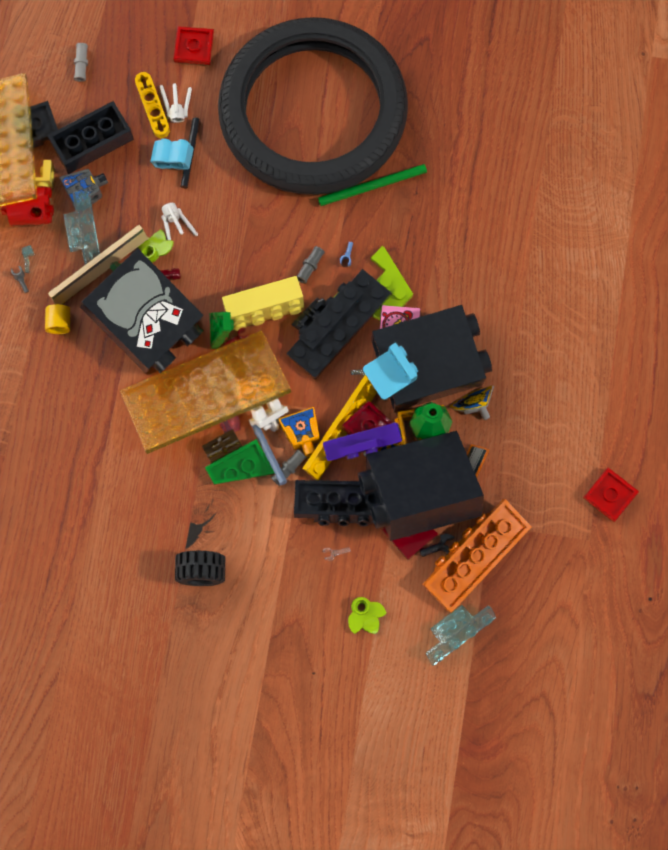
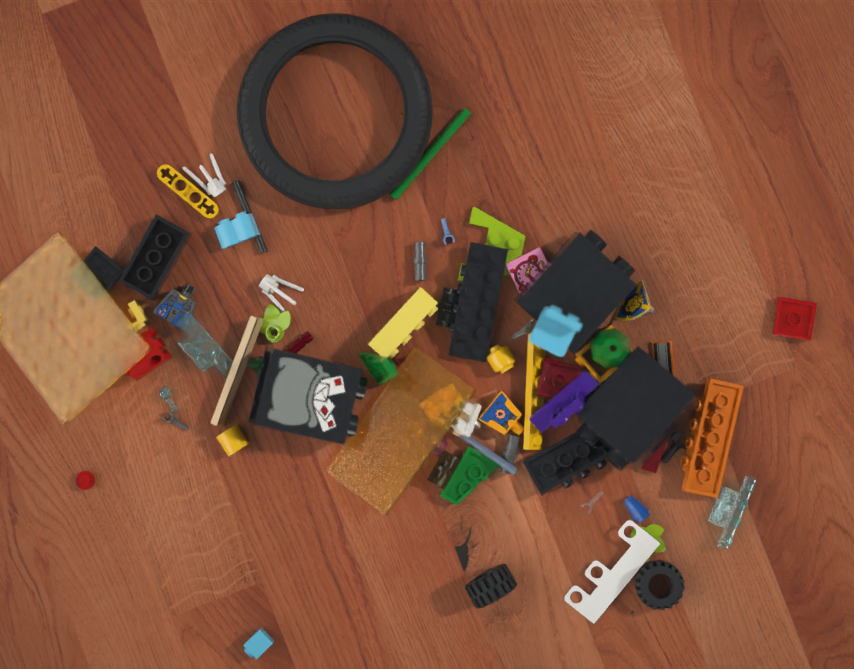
camera: 30 degrees left, 15 degrees up
light grey pin [73,43,88,82] -> none
red plate [173,26,214,65] -> none
none -> yellow head [487,344,516,374]
none -> white piece [564,520,660,624]
none -> blue cone [623,495,651,524]
none -> black tyre [635,560,685,610]

